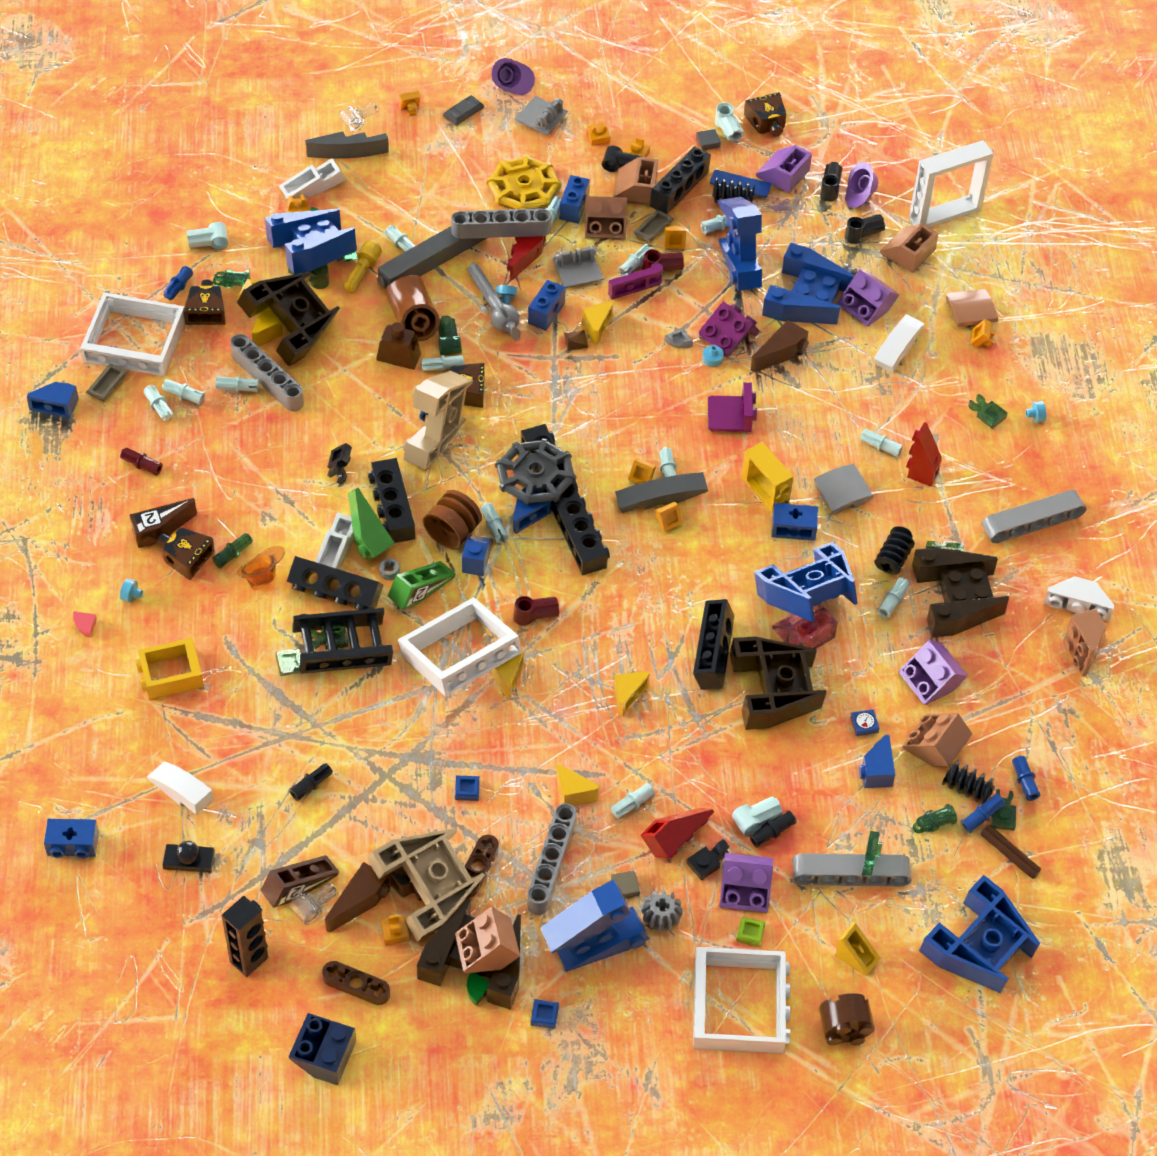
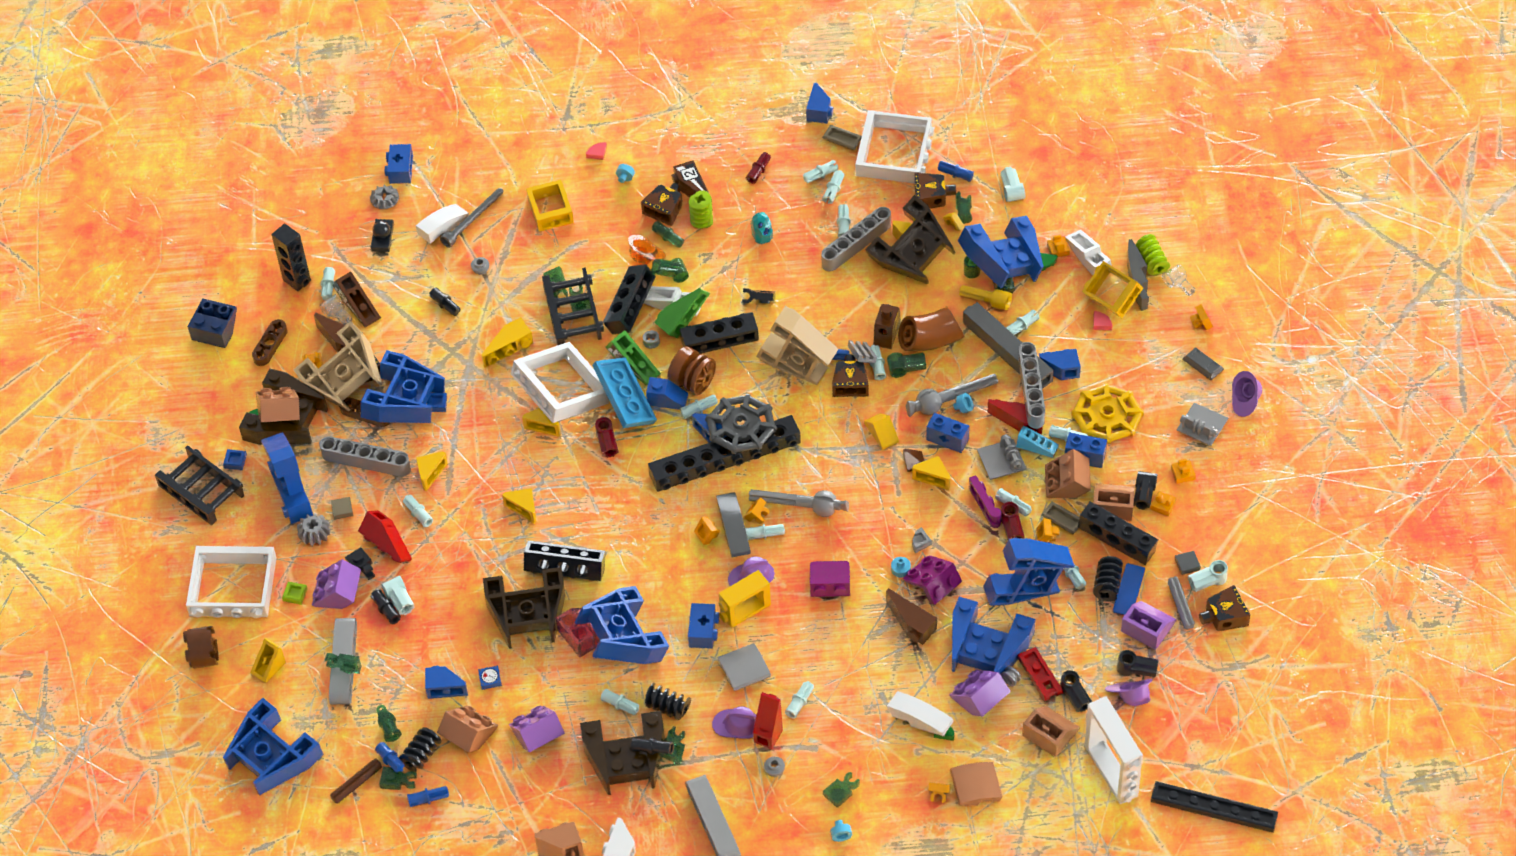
camera: 95 degrees right, 0 degrees up
none -> black fence [155,445,245,526]
none -> light aqua axle [320,267,335,300]
none -> blue wedge [361,350,445,423]
none -> light grey gear [370,184,399,209]
none -> dark grey piece [440,188,503,248]
none -> light grey plate [471,257,490,275]
none -> yellow slope [481,317,533,368]
none -> dark azure plate [592,357,657,428]
none -> black pin [631,738,674,755]
none -> clear green piece [651,258,689,283]
none -> lime piece [688,190,713,229]
none -> medium lavender piece [712,706,756,739]
none -> medium lavender piece [728,556,775,586]
none -> light grey piece [749,489,849,517]
none -> teal rock [750,212,773,244]
none -> light grey plate [764,756,785,777]
none -> light grey tile [848,340,877,363]
none -> yellow slope [864,413,899,450]
none -> medium azure slope [1016,426,1059,458]
none -> red plate [1018,647,1063,702]
none -> blue slope [1039,349,1081,380]
none -> yellow window [1082,261,1143,318]
none -> coral tile [1093,311,1112,330]
none -> lime piece [1135,234,1170,276]
none -> black tile [1151,781,1278,833]
none -> light grey axle [1168,576,1195,630]

